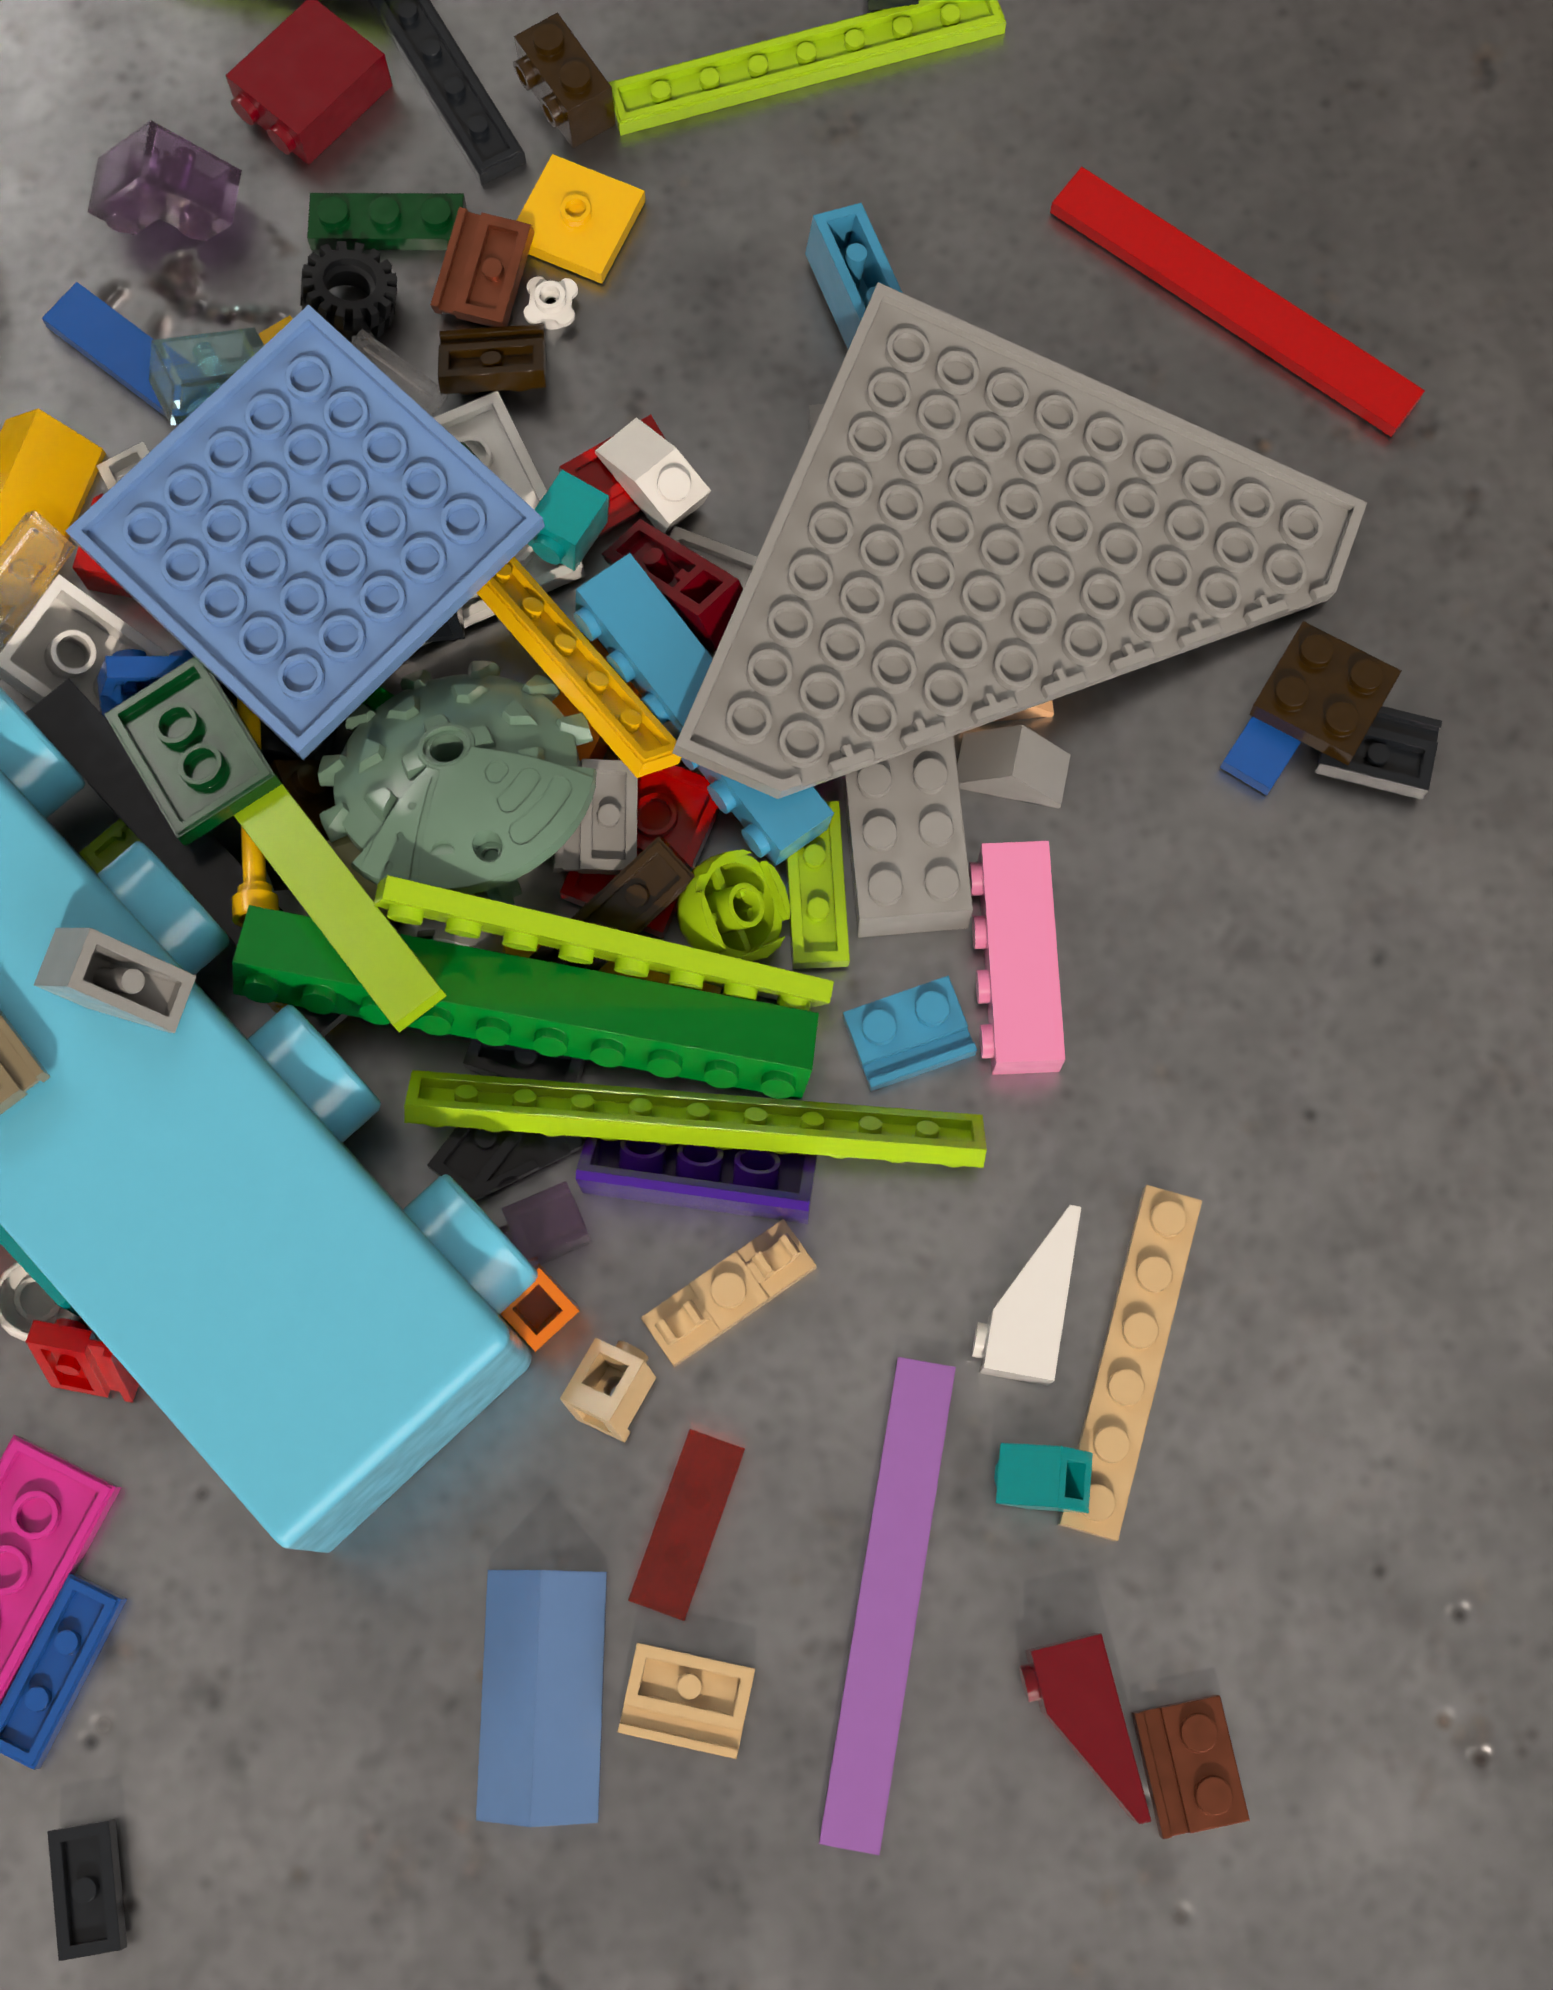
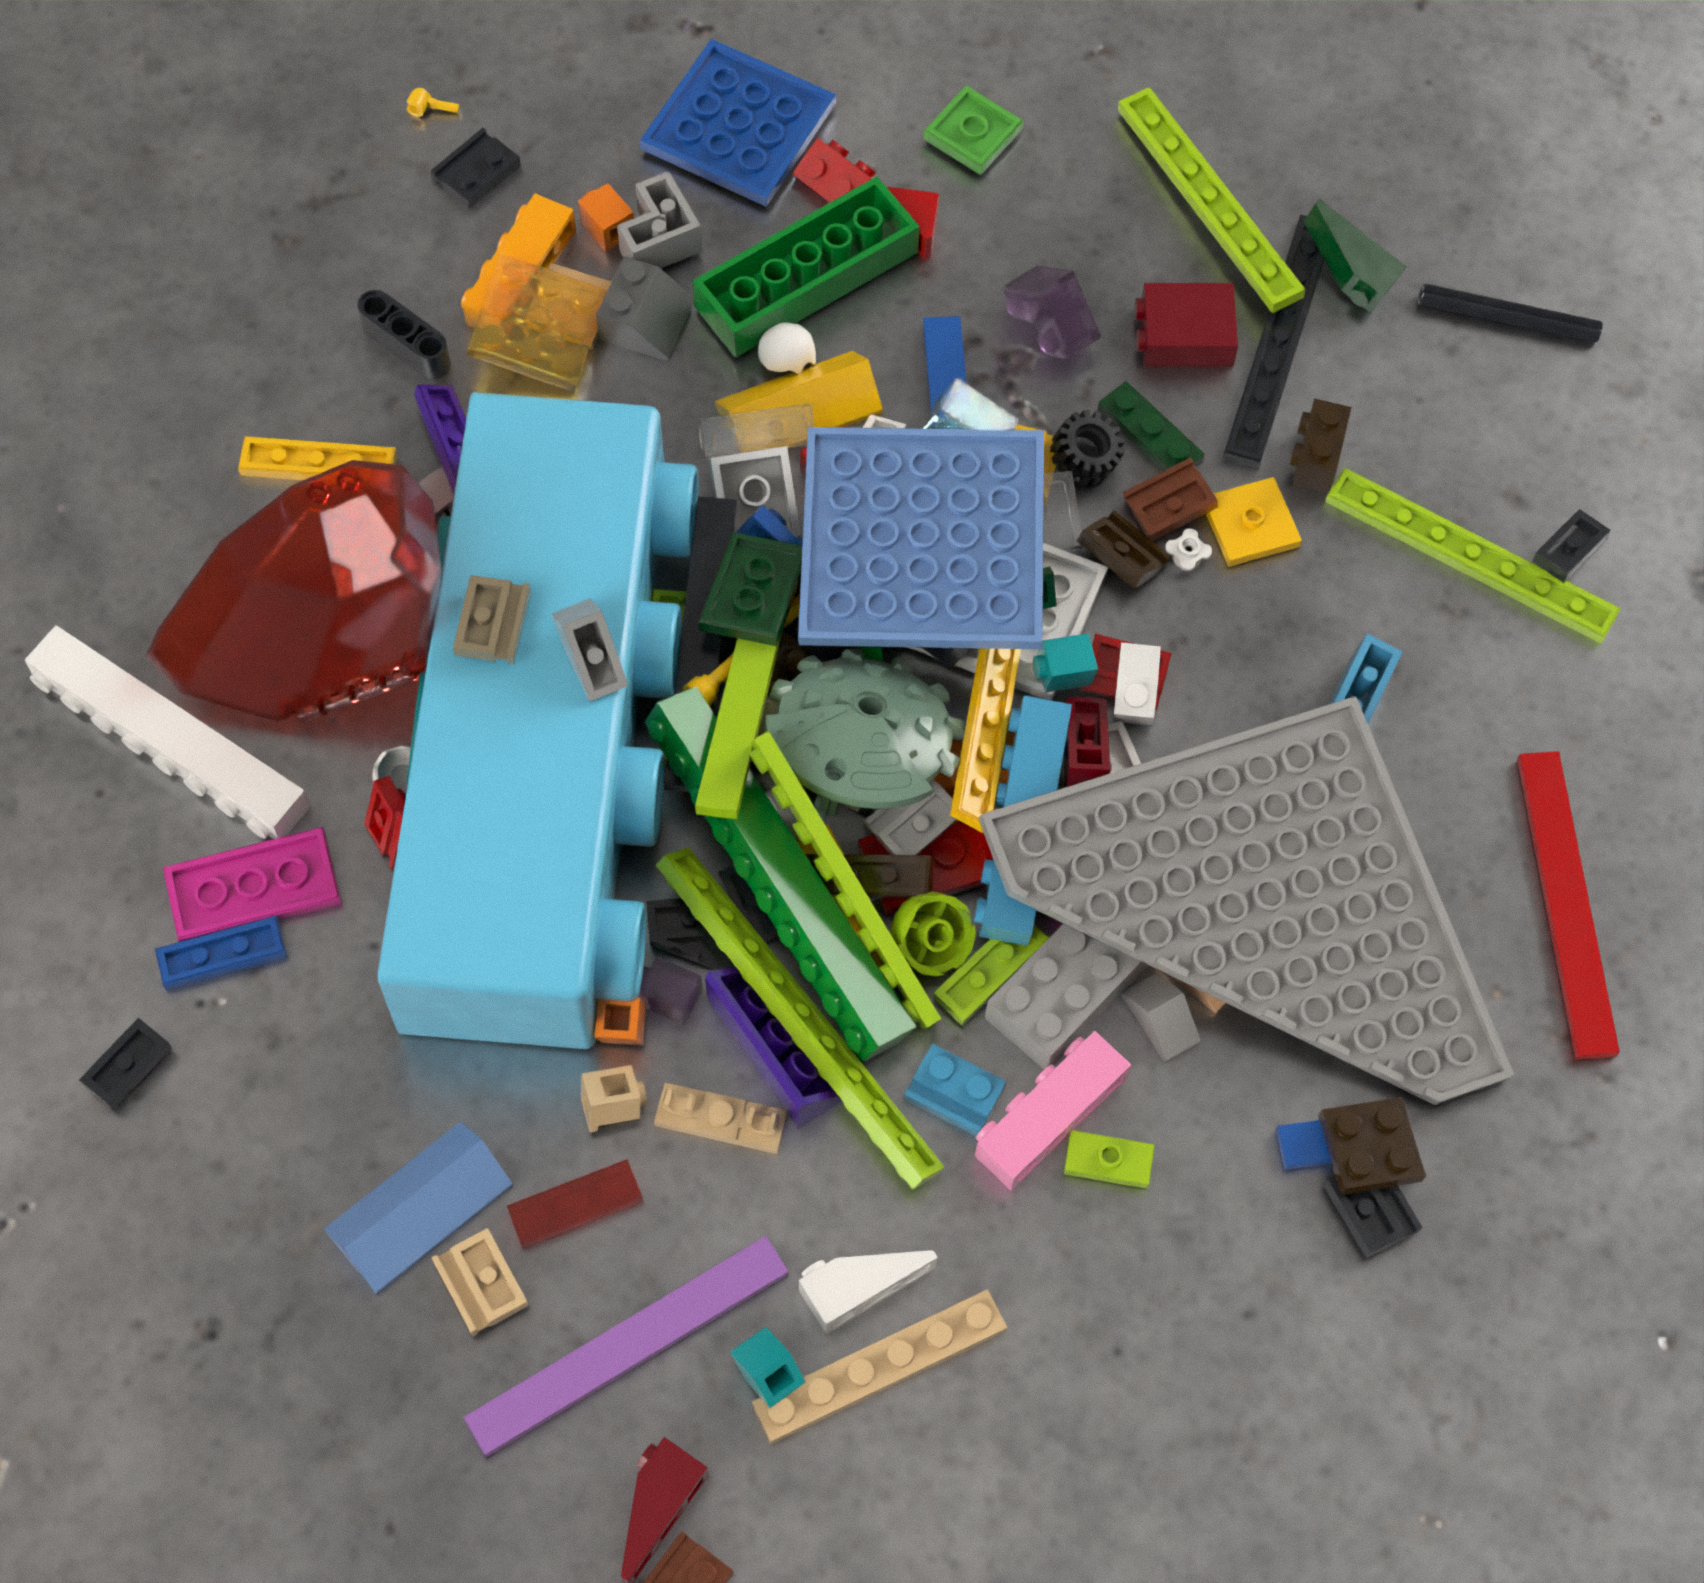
camera: 45 degrees right, 10 degrees down
none -> lime plate [1064,1130,1155,1189]

